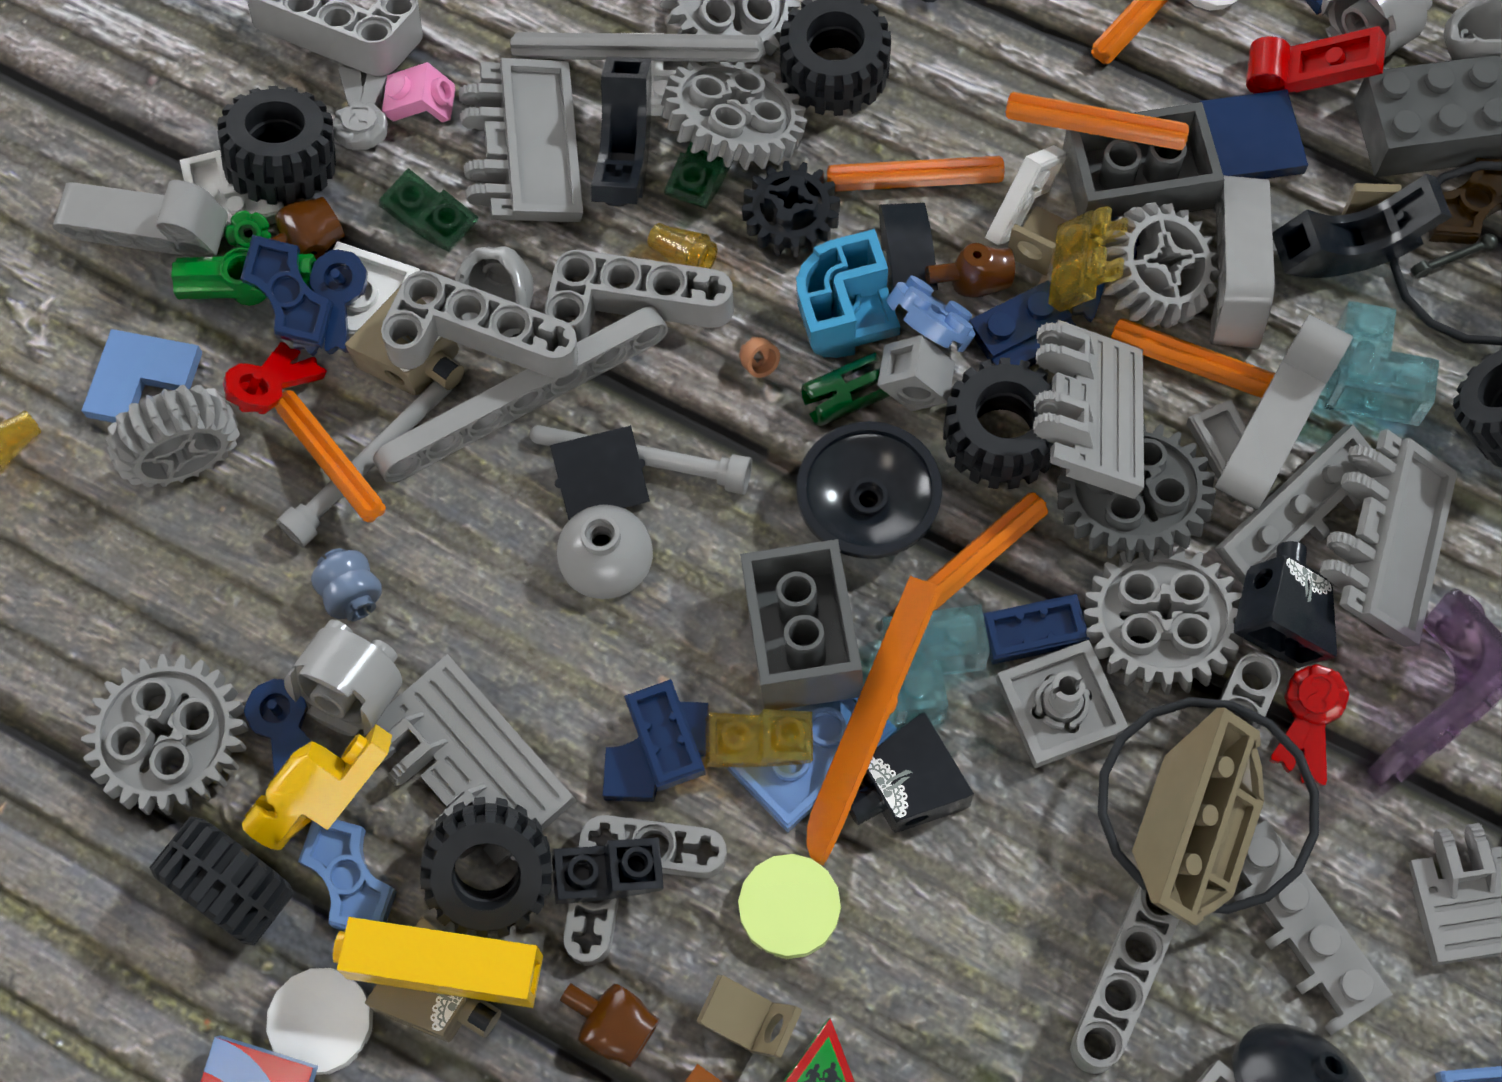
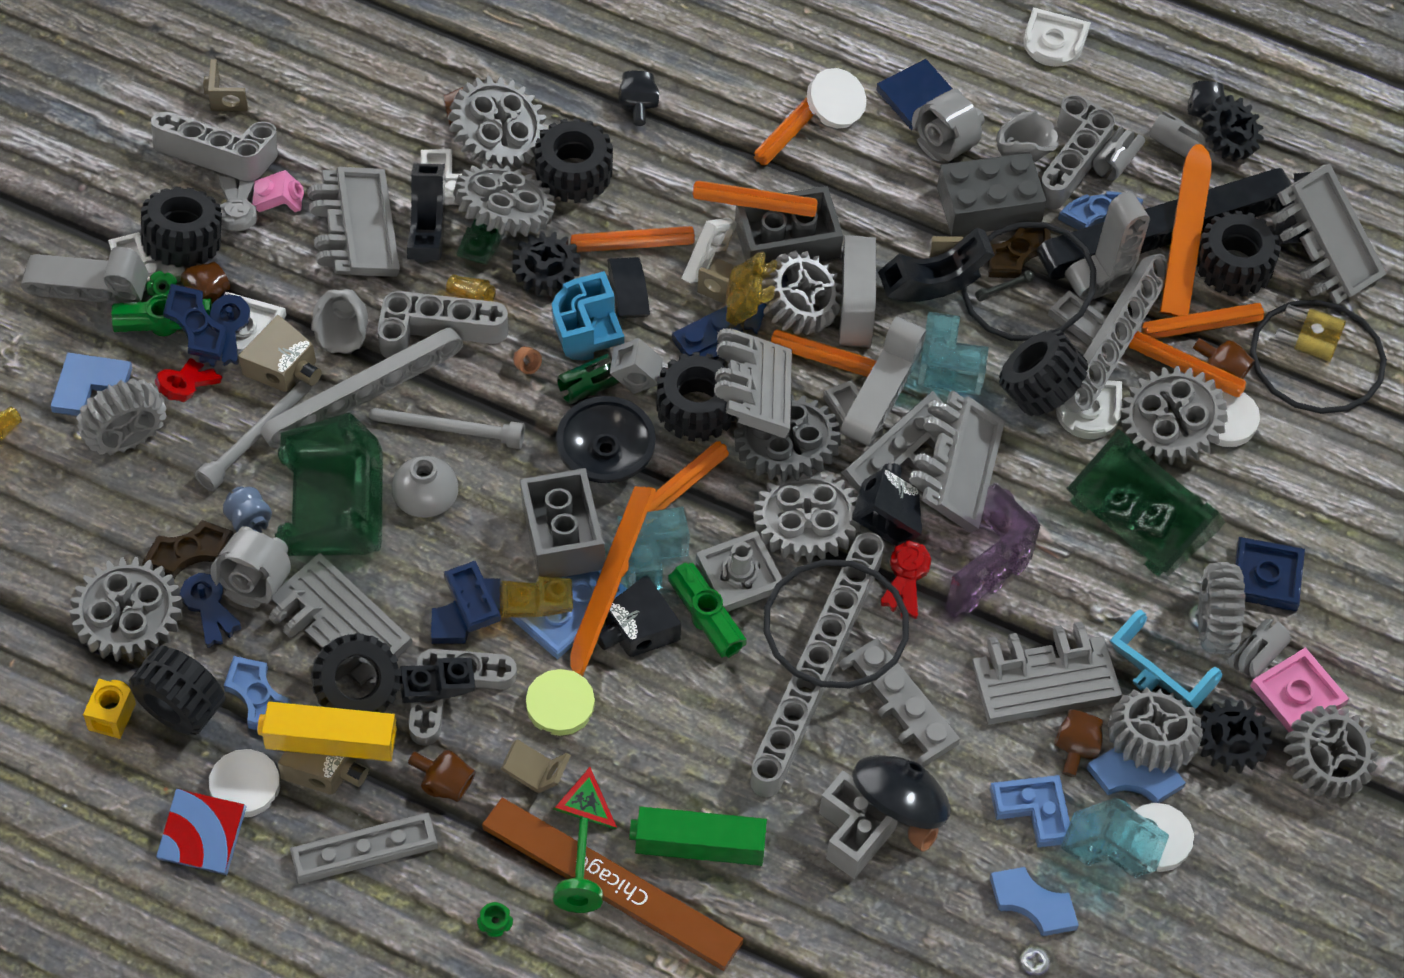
camera: 10 degrees left, 10 degrees down
yellow plate [242,724,392,850] -> none
orange axle [274,390,386,523] -> none
clear green slope [379,168,479,252] -> none
light grey beam [381,270,579,379] -> none
light grey axle [510,32,763,62] -> none
black piece [550,425,650,520] -> none
medium blue plate [887,276,975,352] -> none
reddish brown piece [925,243,1016,298] -> none
dark blue plate [980,594,1090,665] -> none
dark tan wedge [1132,708,1264,925] -> none
dark blue tile [1200,89,1308,179] -> none
red plate [1246,26,1386,94] -> none
none -> yellow brick [83,679,136,739]
none -> dark brown tile [142,520,234,579]
none -> clear green windscreen [275,412,383,556]
none -> green piece [668,562,747,658]

